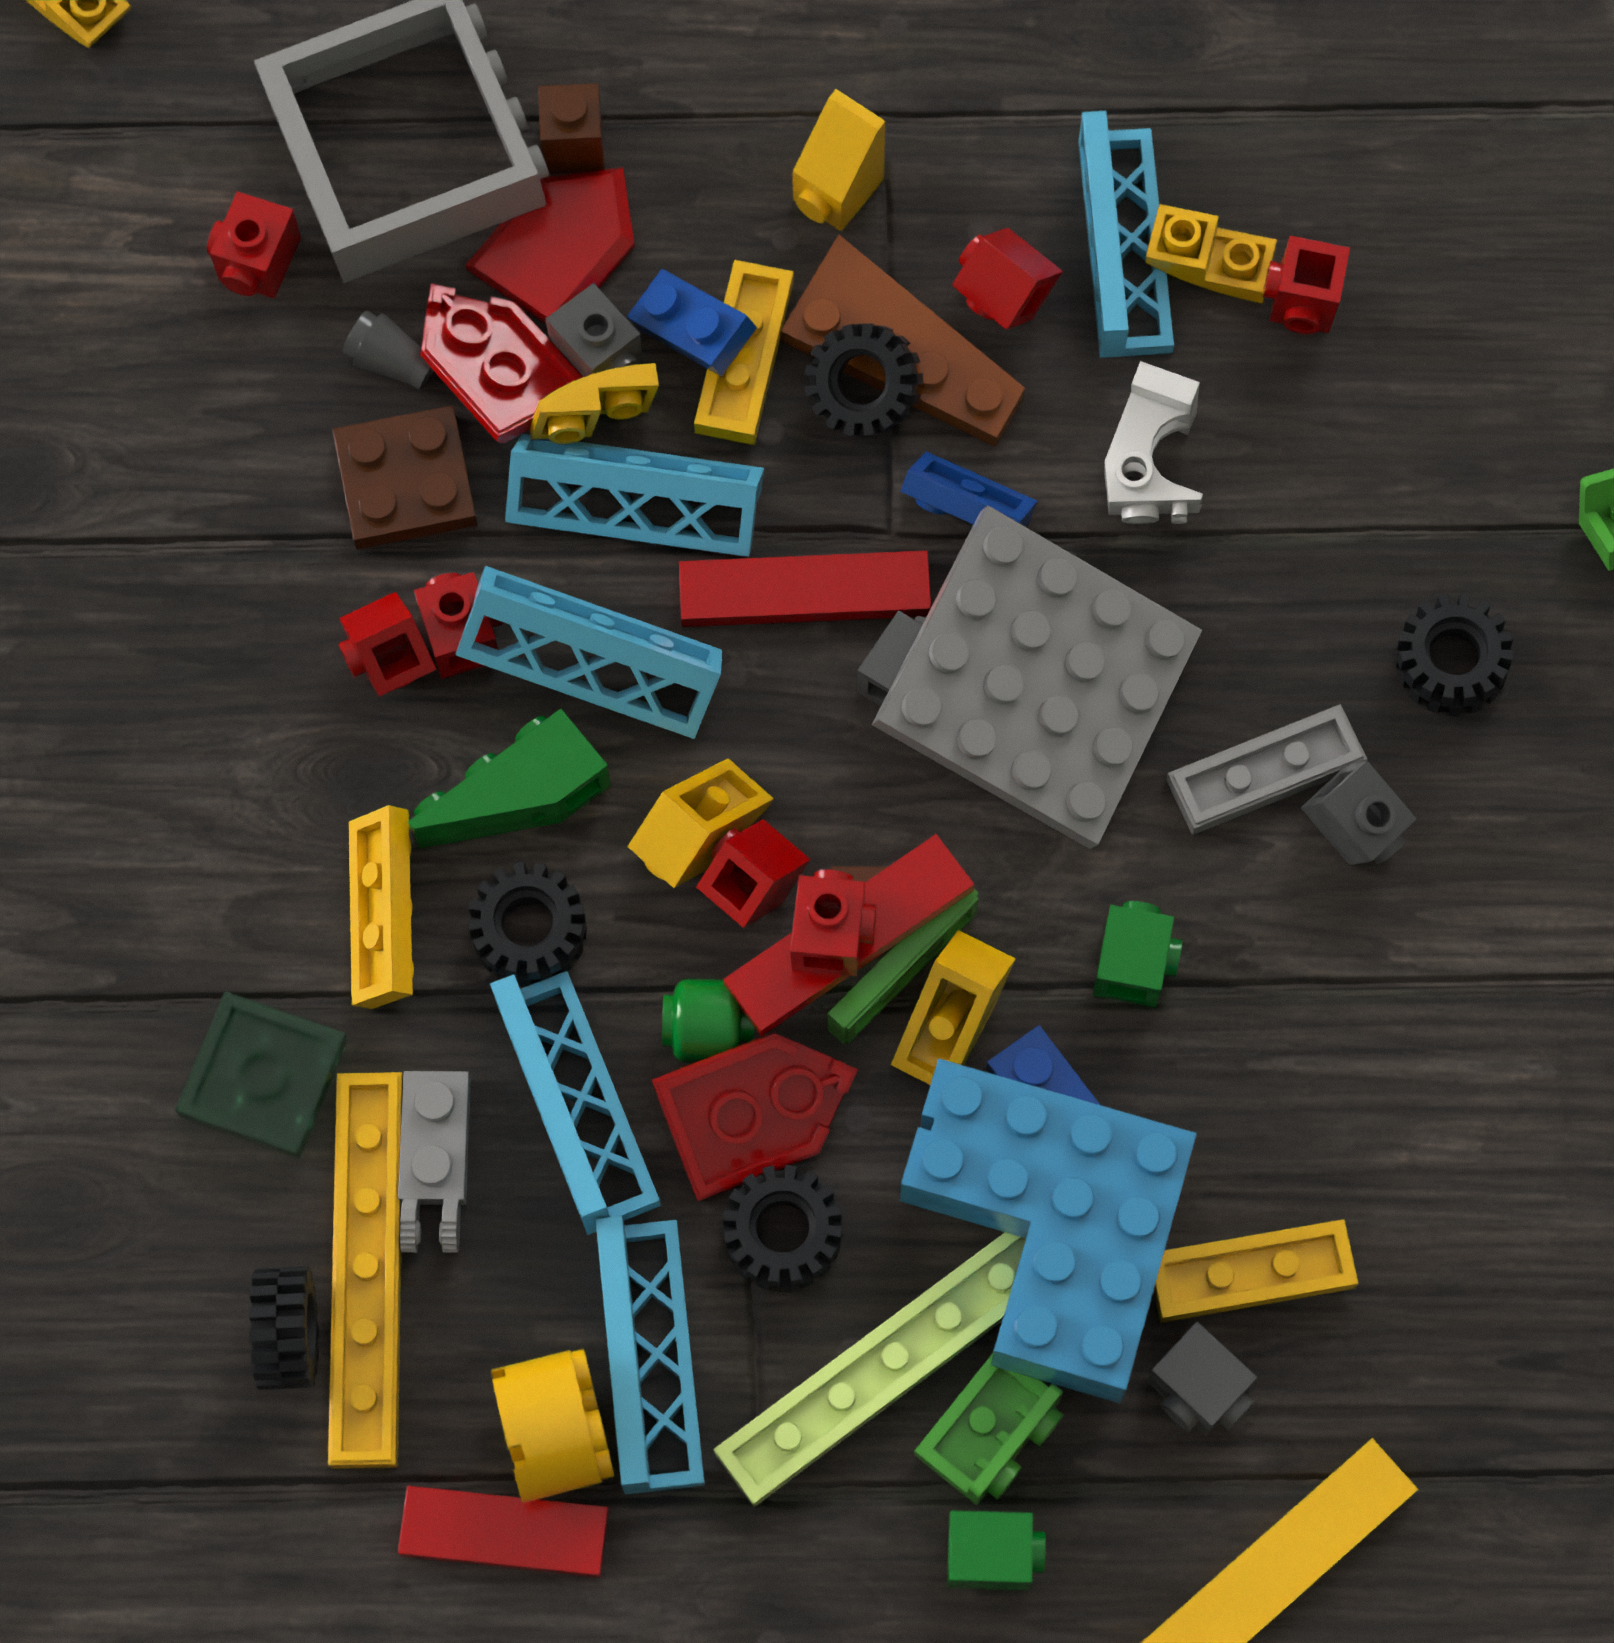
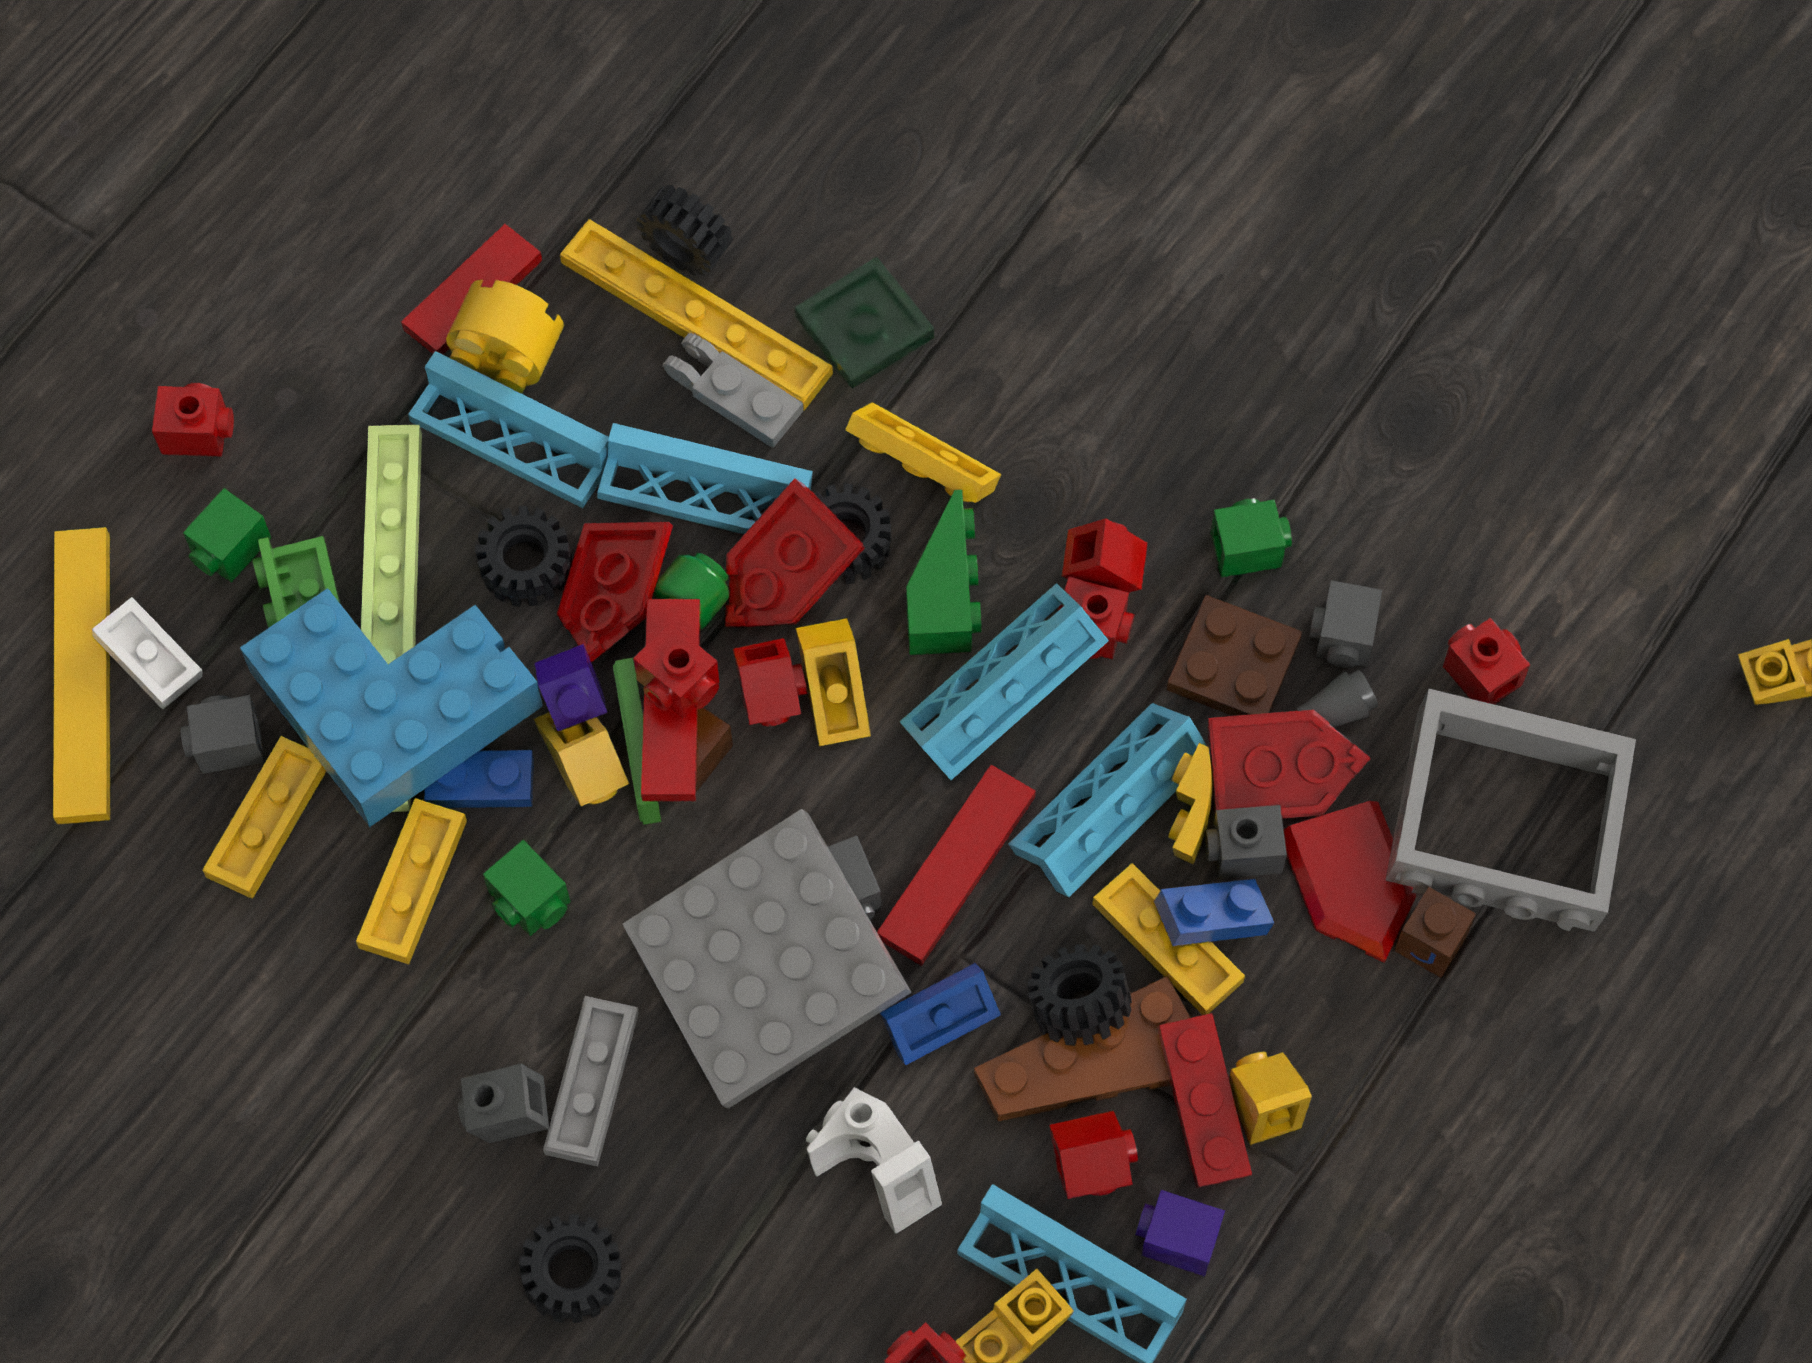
camera: 125 degrees right, 5 degrees down
none -> white plate [92,597,203,709]
none -> yellow plate [356,798,467,964]
none -> dark purple brick [535,644,607,731]
none -> red tile [725,478,865,628]
none -> dark purple brick [1135,1190,1225,1276]
none -> red plate [1157,1013,1252,1188]
none -> green brick [1210,499,1292,578]
none -> dark grey brick [1309,580,1382,668]

